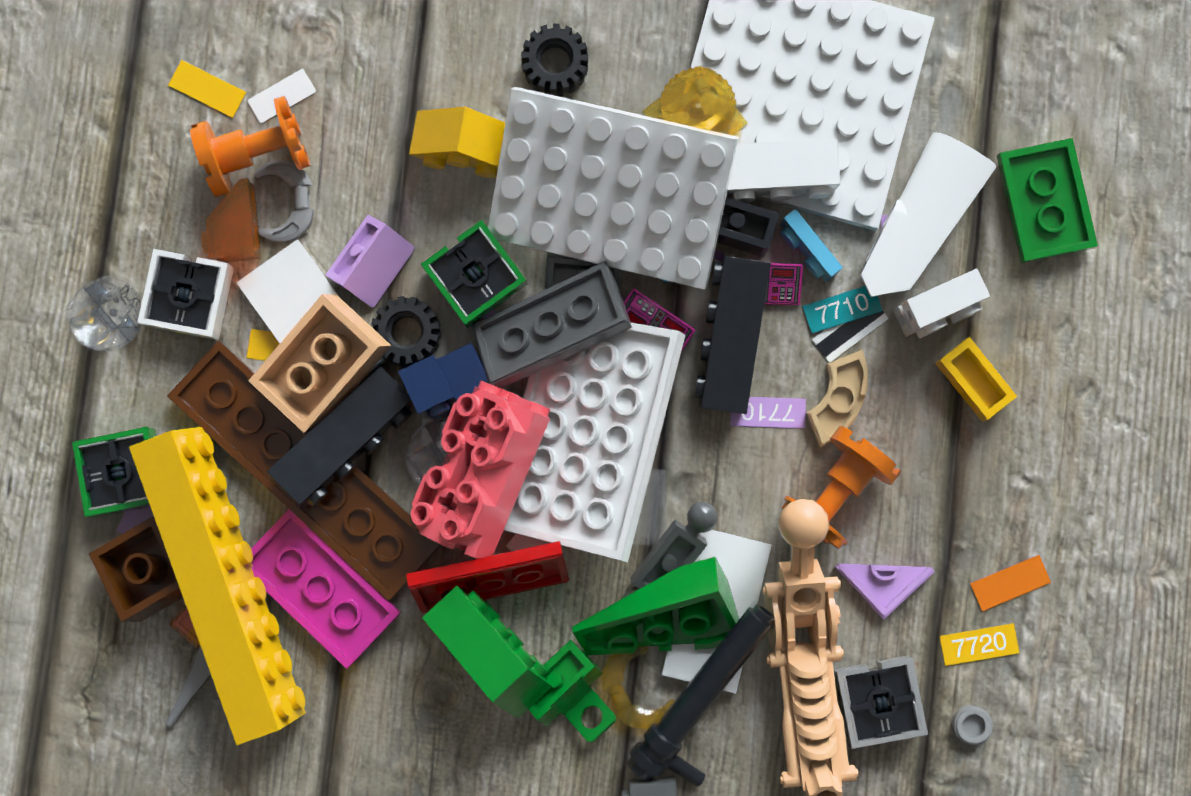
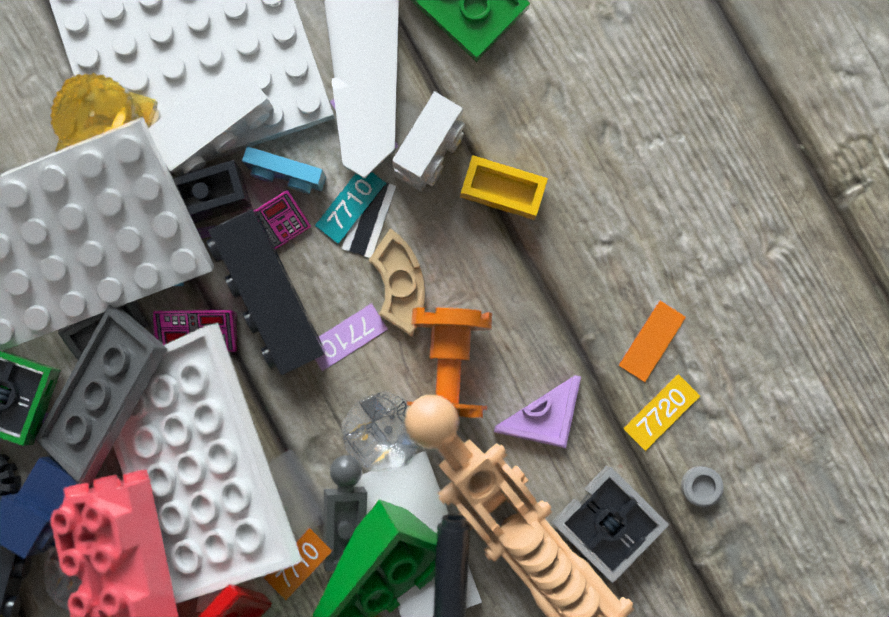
camera: 35 degrees left, 0 degrees up
none -> orange sticker [264,528,332,600]
none -> clear dish [341,391,419,472]

